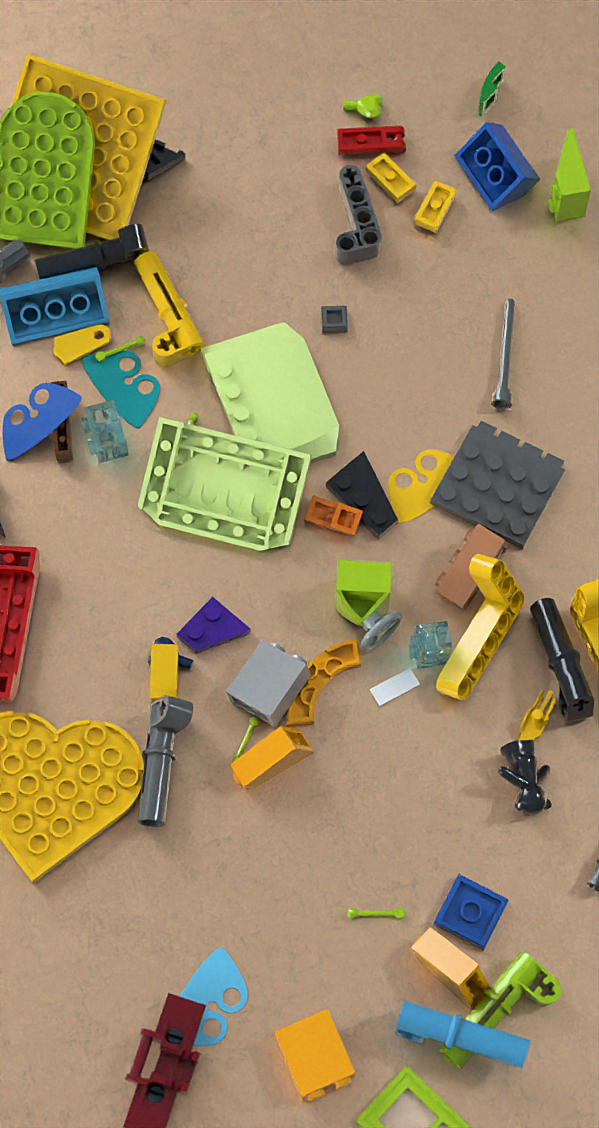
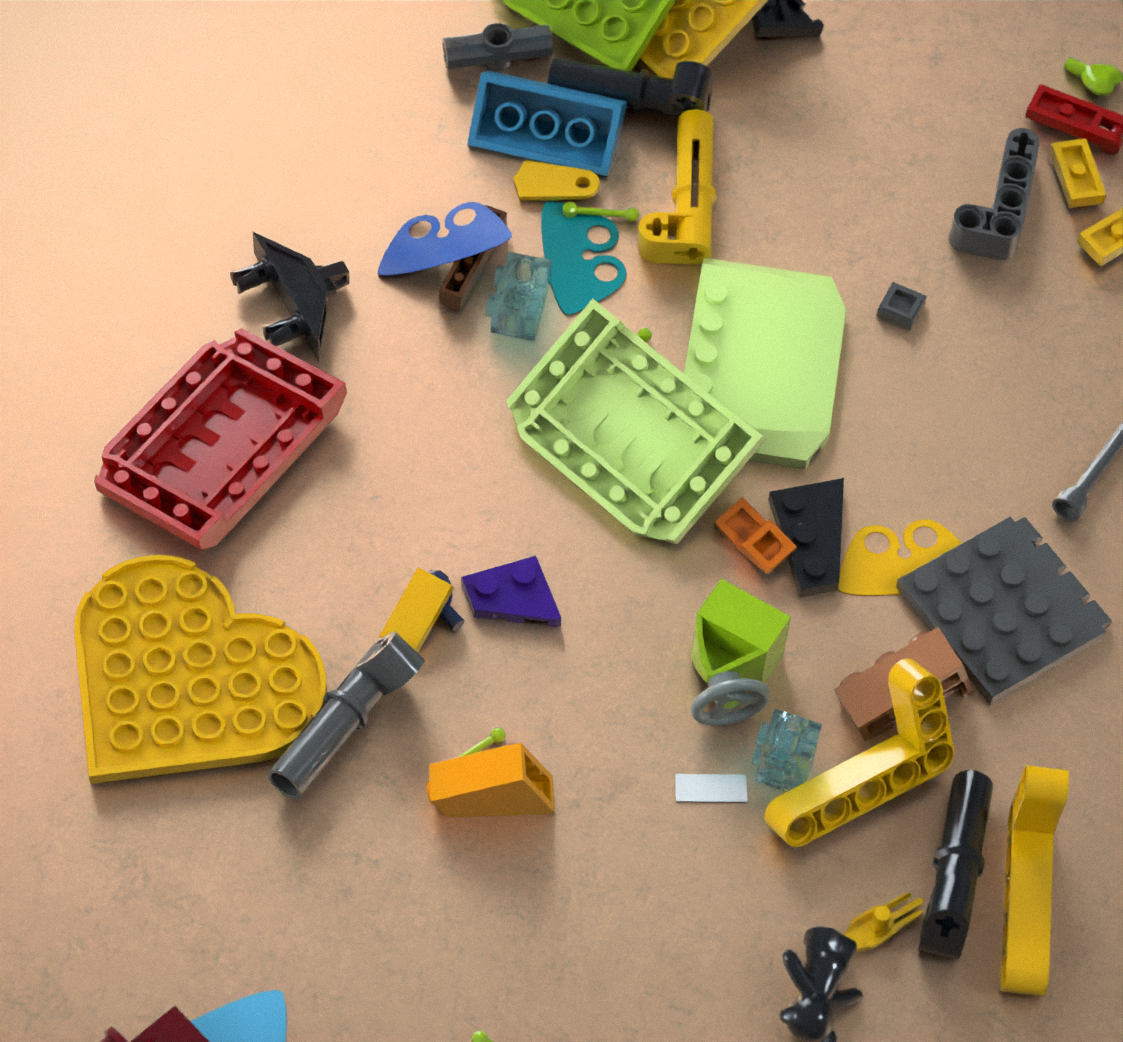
camera: 25 degrees right, 10 degrees down
light grey brick [226,640,311,727] -> none
light orange tile [287,639,361,727] -> none

